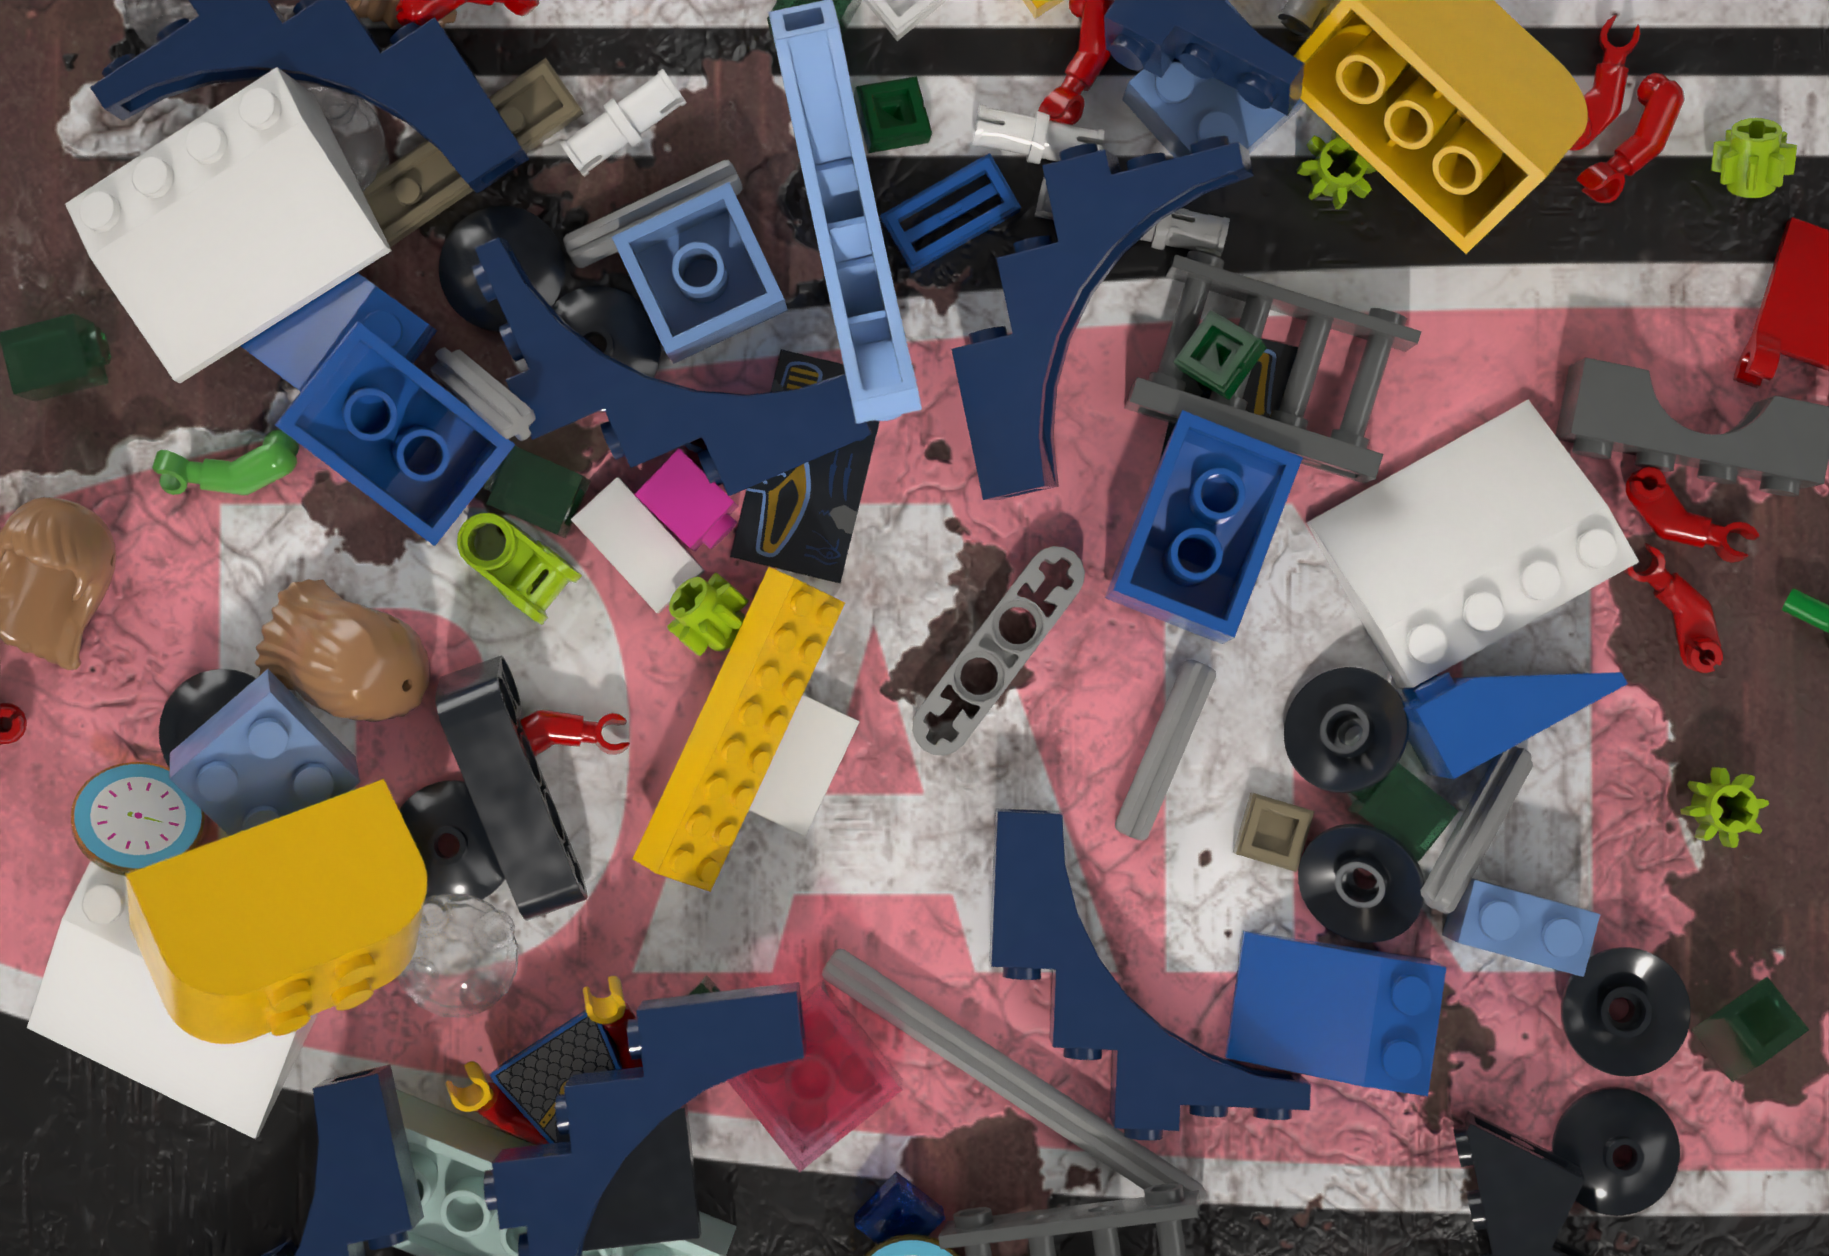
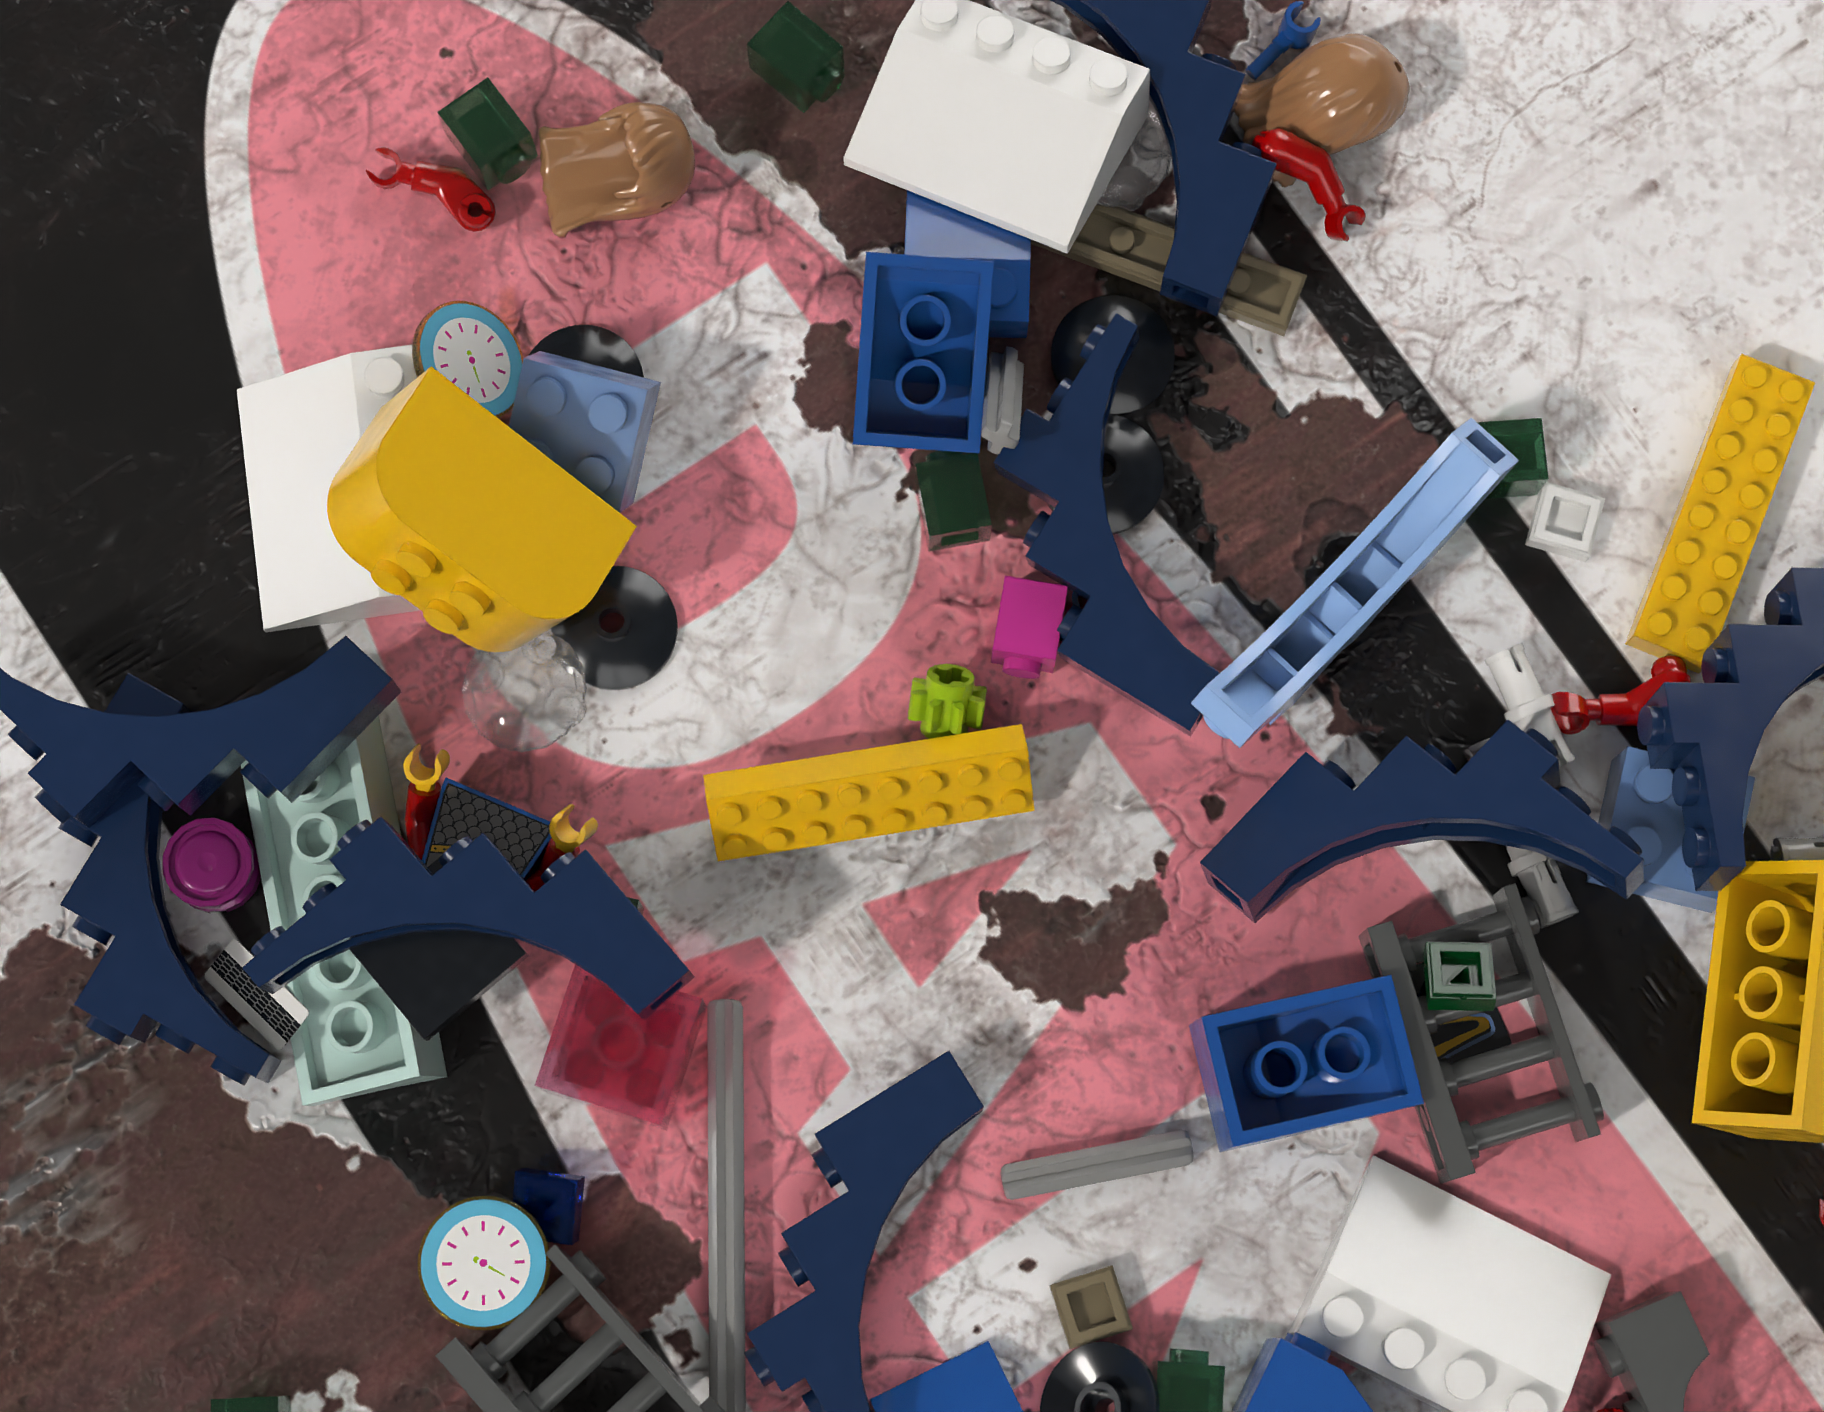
camera: 60 degrees right, 10 degrees down
bright green arm [152,430,299,496] -> none
medium nougat piece [255,579,430,722] -> none
black beam [435,655,588,921] -> none
lime piece [457,513,582,625] -> none
red arm [520,709,630,756] -> none
white pin [560,69,687,177] -> none
light grey axle [563,160,743,268] -> none
white tile [571,477,705,614] -> none
medium blue brick [612,182,788,364] -> none
black sticker [730,349,880,583] -> none
white tile [749,694,860,837] -> none
dark green tile [853,76,932,153] -> none
blue tile [880,153,1021,274] -> none
light grey beam [912,546,1085,756] -> none
black dish [1284,667,1409,793] -> none
lime gear [1297,130,1376,209] -> none

